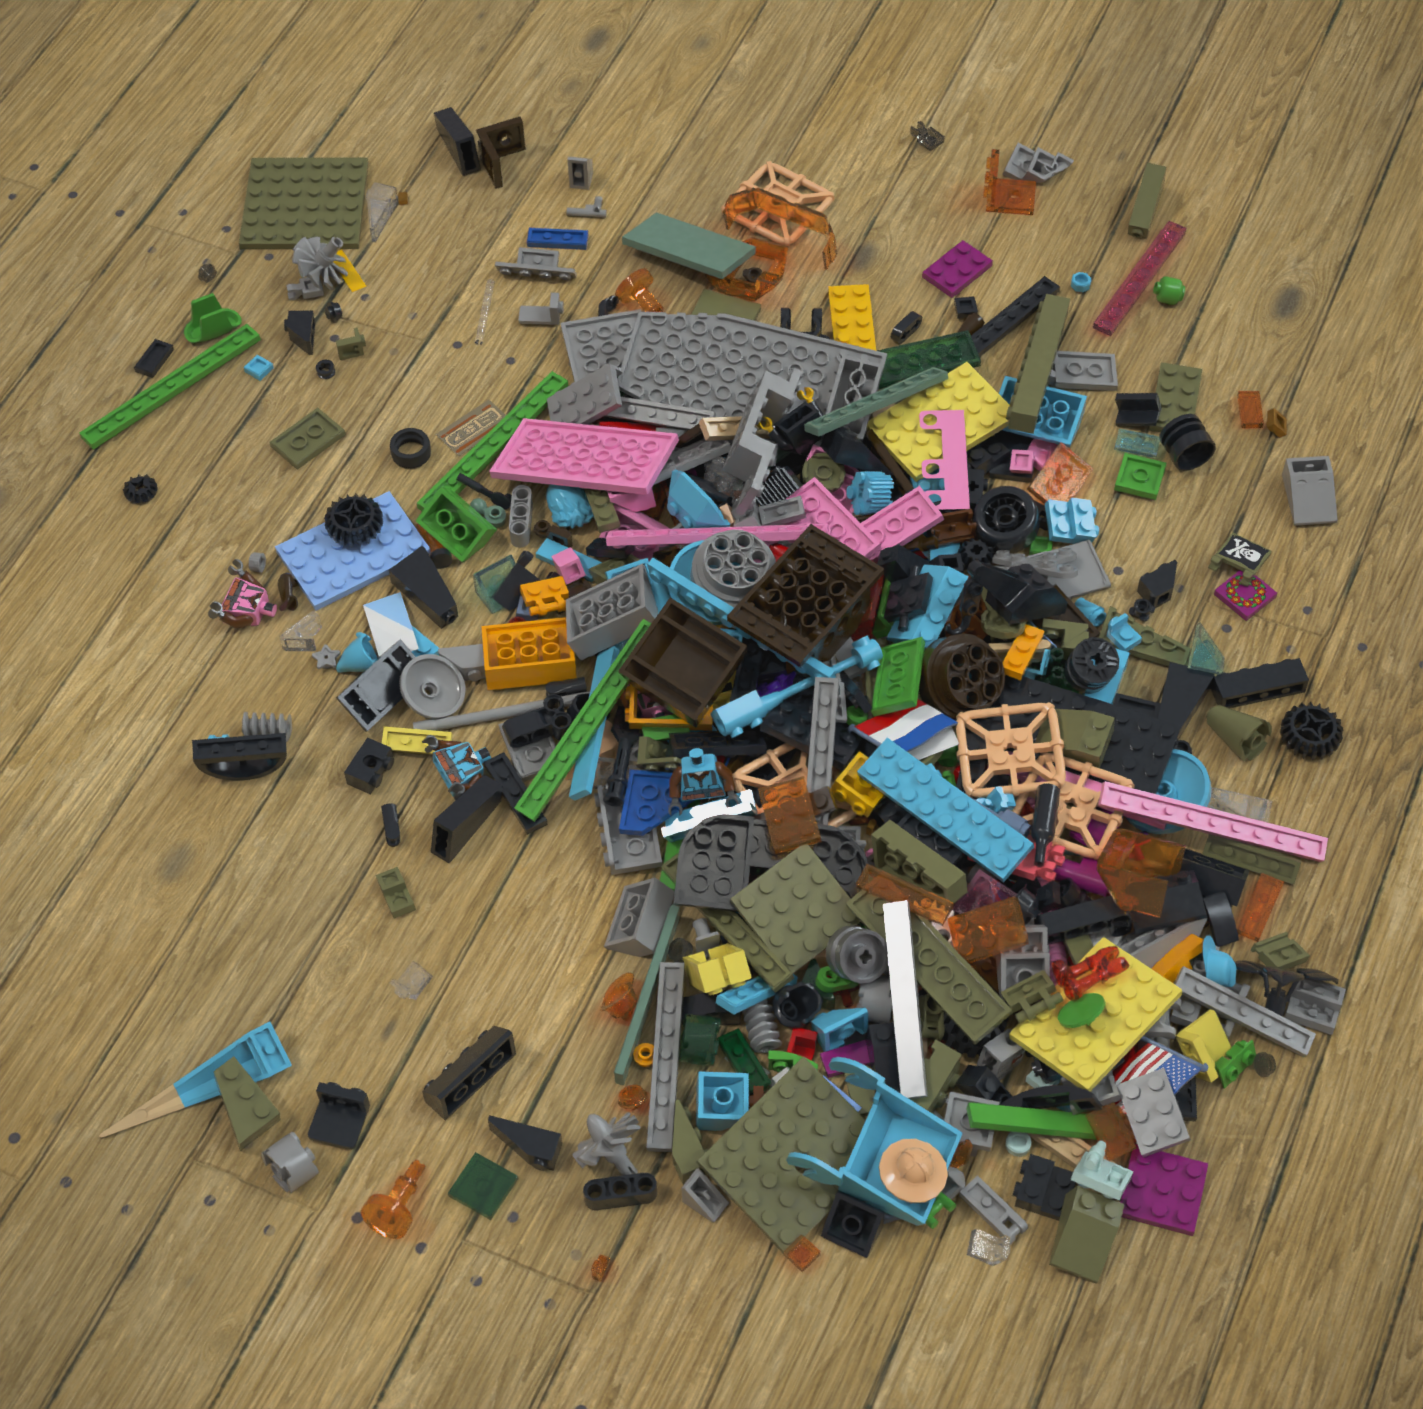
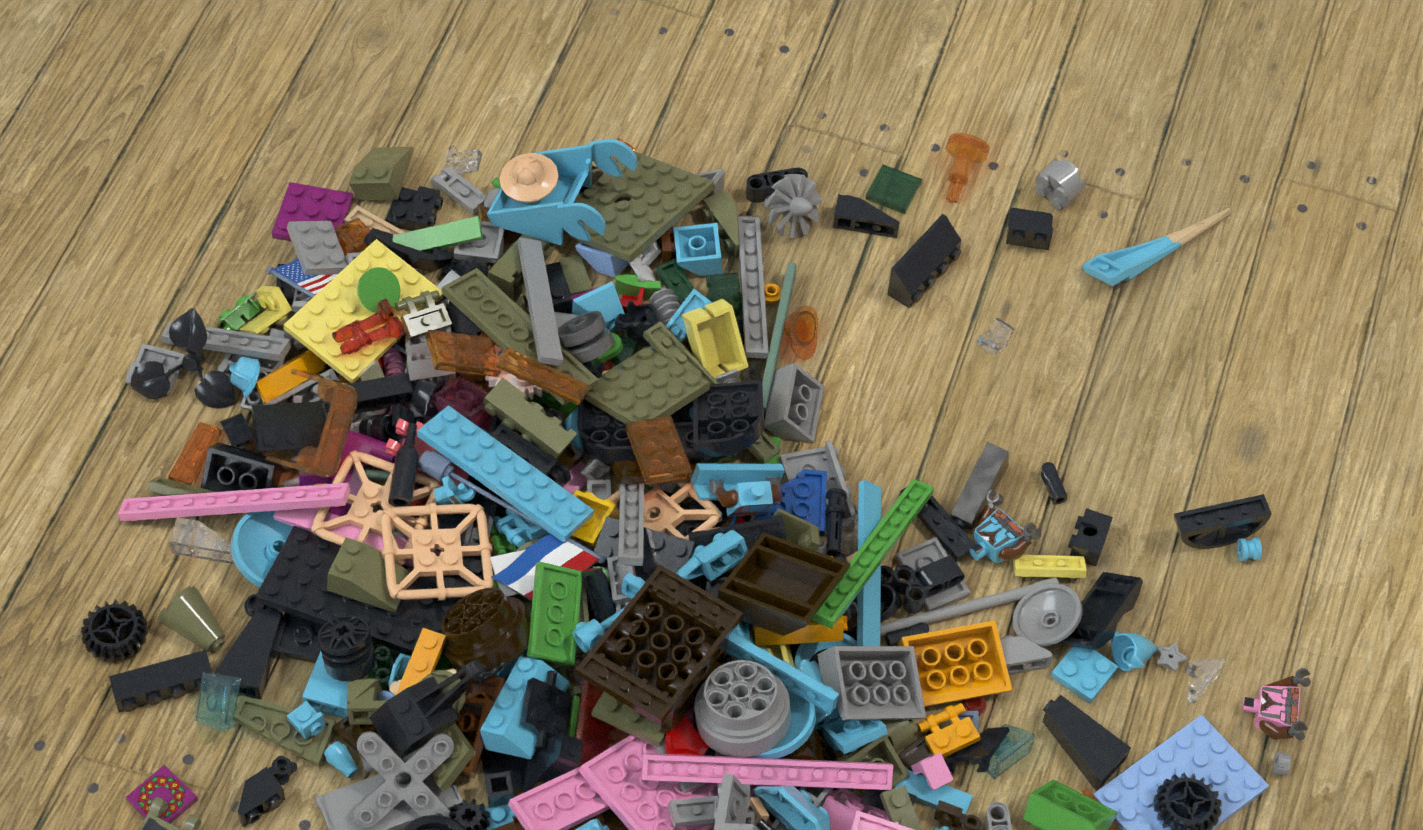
camera: 170 degrees right, 0 degrees up
olive wedge [214,1056,280,1151] -> none
light grey piece [242,712,292,742] -> none
dark brown piece [278,573,298,611] -> none
sticker [363,592,419,657] -> none
olive slope [376,867,416,919] -> none
black tile [430,548,453,569] -> none
clear orange tile [591,1254,610,1282] -> none
clear orange hat [618,1085,648,1111] -> none
light aqua plate [1071,1141,1133,1200] -> none
olive plate [1251,932,1310,970] -> none
clear smoke plate [1253,1052,1276,1077] -> none

